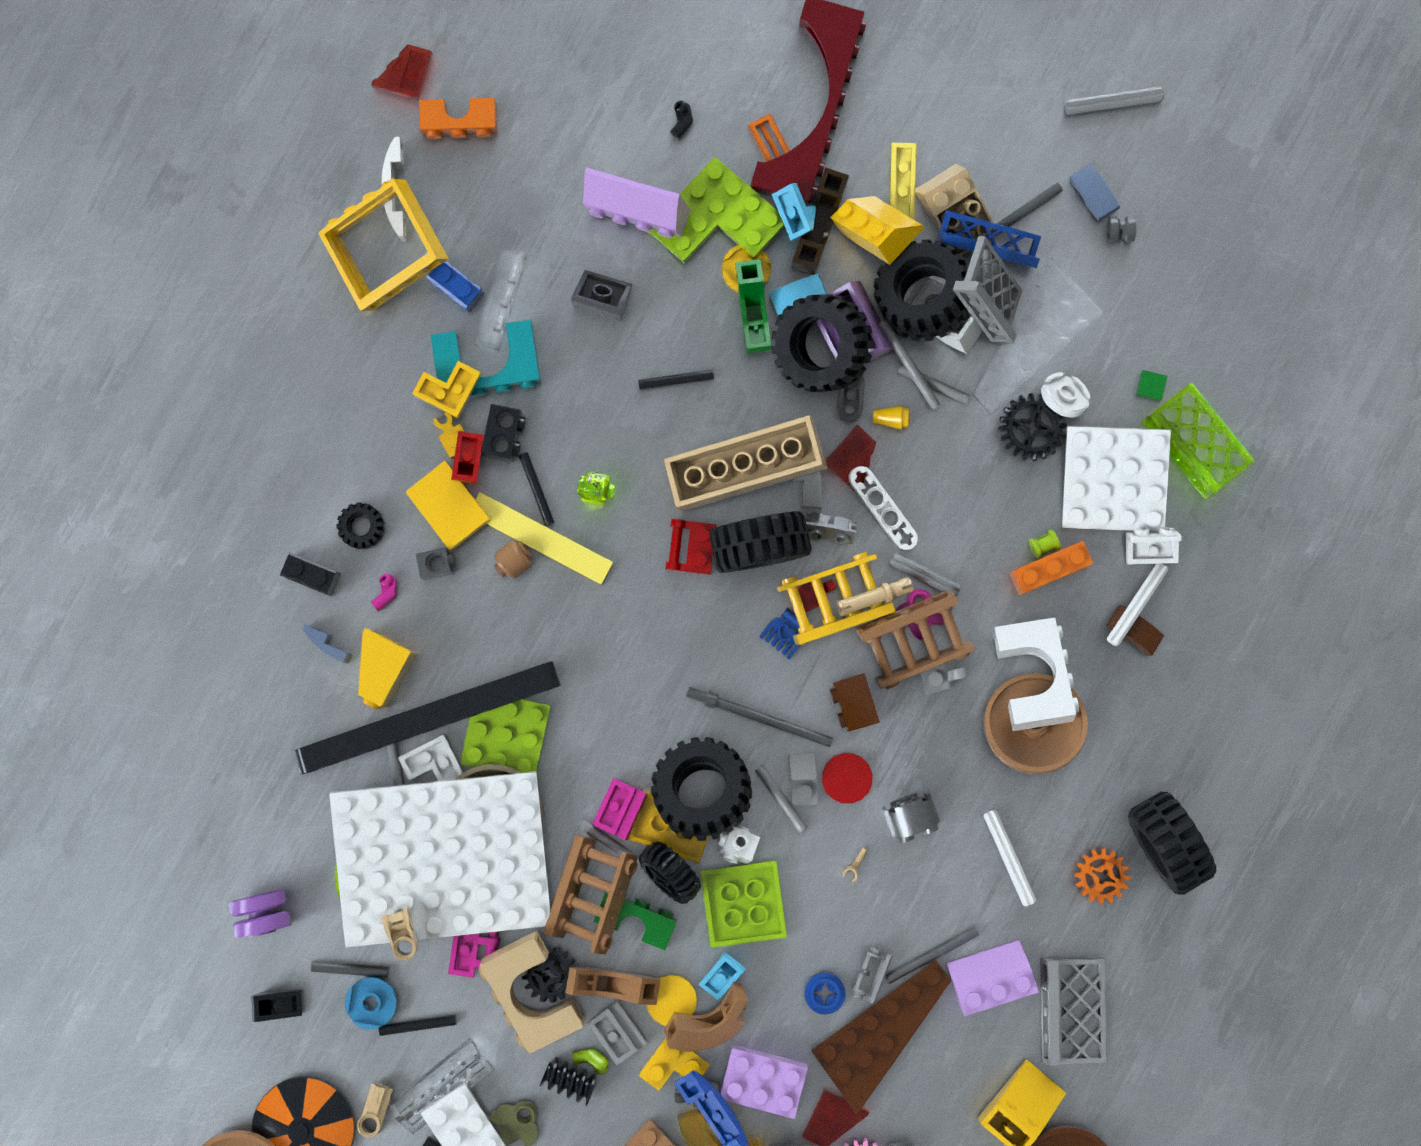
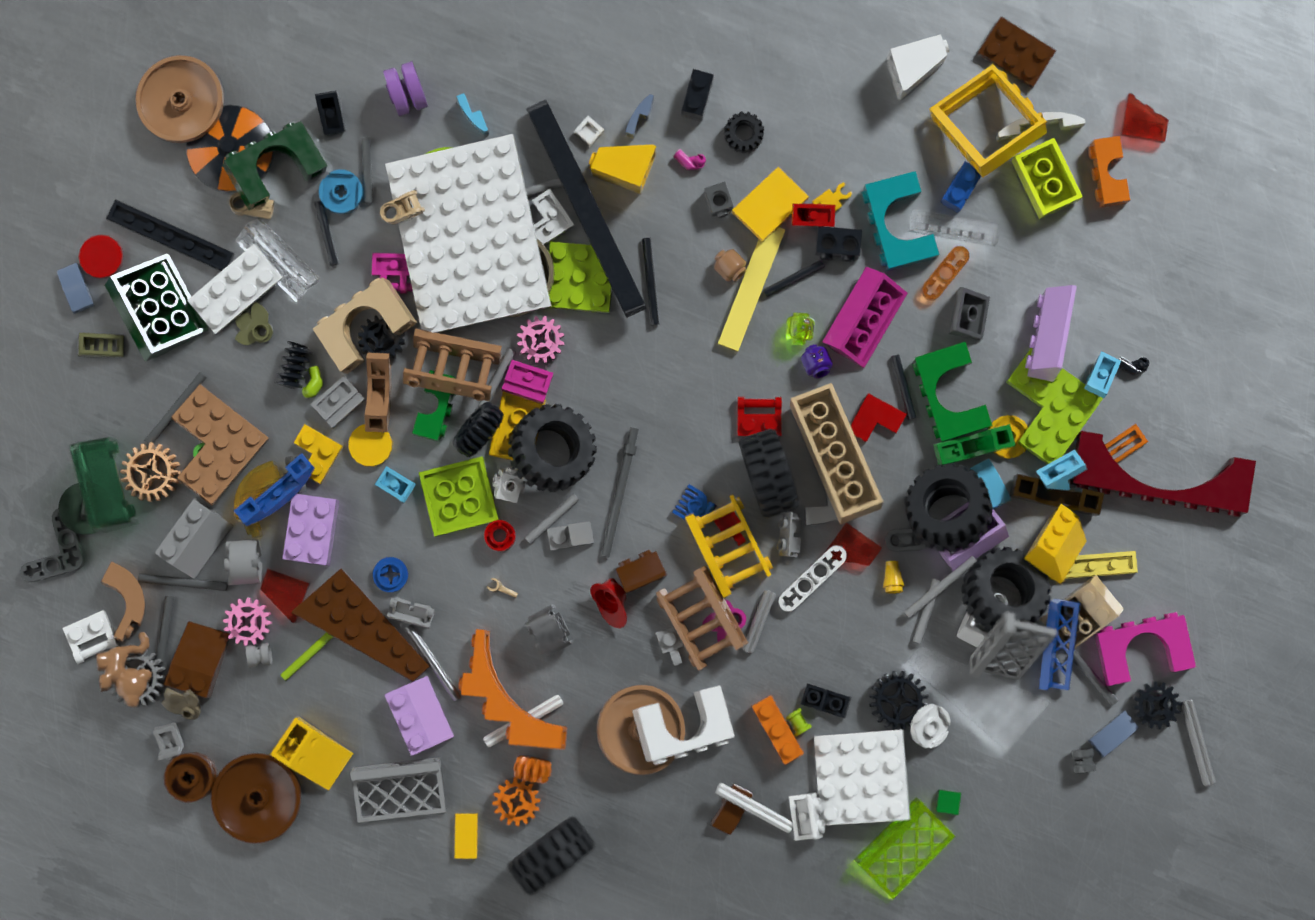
camera: 80 degrees right, 0 degrees up
yellow plate [412,361,482,418] -> none
medium nougat arch [664,982,748,1052] -> none
red tile [822,753,873,804] -> none
tan pin [836,576,913,617] -> none
none -> dark green arch [223,121,327,211]
none -> lime bar [280,633,334,681]
none -> yellow tile [455,813,478,859]
none -> medium azure slope [456,93,489,136]
none -> orange arch [459,629,567,749]
none -> red wheel [484,520,516,551]
none -> orange gear [514,755,552,783]
none -> bright pink gear [517,316,565,364]
none -> white tile [574,116,604,147]
none -> red piece [590,578,627,629]
none -> black bar [642,238,659,325]
none -> dark purple head [801,345,833,379]
none -> black slope [801,683,852,718]
none -> dark pink slope [822,267,908,368]
none -> red tile [850,393,907,442]
none -> white slope [887,34,949,100]
none -> green arch [912,341,993,442]
none -> clear orange beam [922,246,970,301]
none -> reddish brown plate [977,16,1057,89]
none -> neon yellow brick [1011,138,1083,219]
none -> medium azure slope [1084,351,1121,398]
none -> dark pink arch [1094,612,1196,686]
none -> black gear [1132,681,1182,730]

